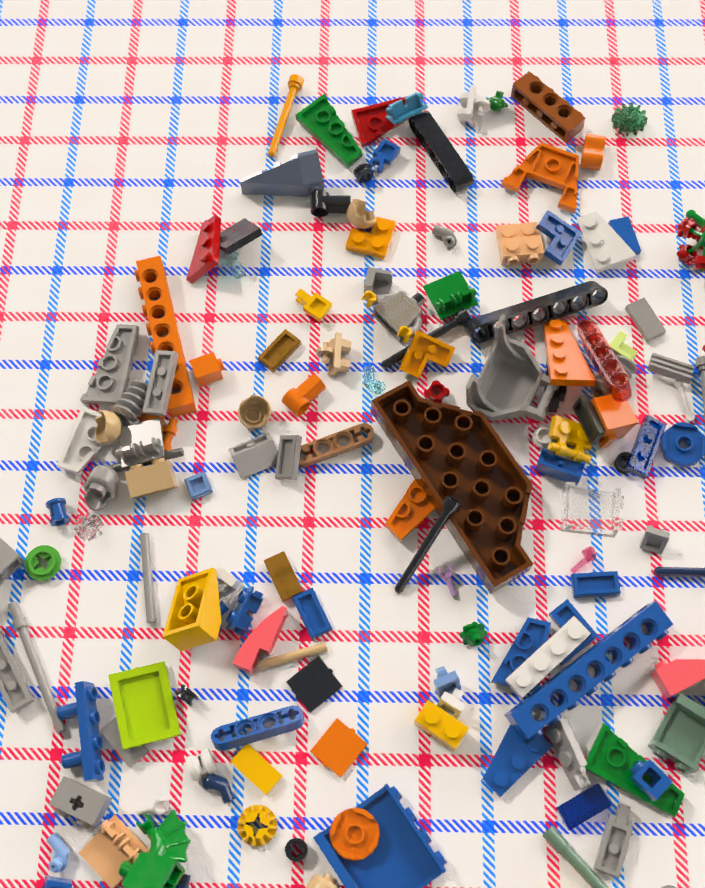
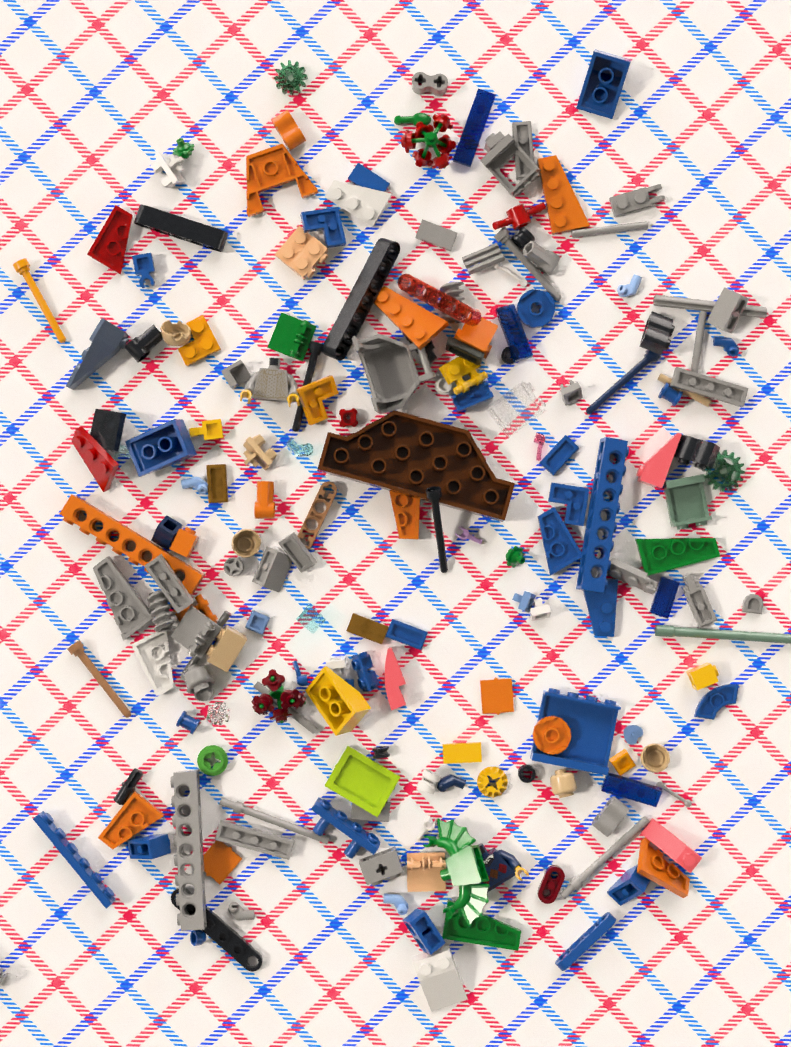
camera: 40 degrees left, 20 degrees up
tan hair [95,410,122,445] -> none
blue beam [211,705,304,751] -> none
tan bar [257,642,328,671] -> none
black piece [286,656,343,713] -> none
green wing [295,93,362,168] -> none
black bush [353,163,373,183] -> none
dark azure hinge [386,92,429,124] -> none
yellow brick [414,700,469,752] -> none
light grey arm [432,224,457,249] -> none
white plate [505,616,591,699] -> none
dark orange brick [510,71,586,143] -> none
yellowish green panel [604,331,638,361] -> none
blue brick [629,759,673,801] -> none
none -> medium nougat piece [67,640,131,718]
none -> blue slope [125,419,197,477]
none -> dark blue brick [151,515,183,550]
none -> light blue arm [181,477,208,495]
none -> light grey wheel [224,557,244,576]
none -> dark red plant [251,669,307,724]
none -> blue hand [292,661,308,686]
none -> clear light blue panel [296,604,326,634]

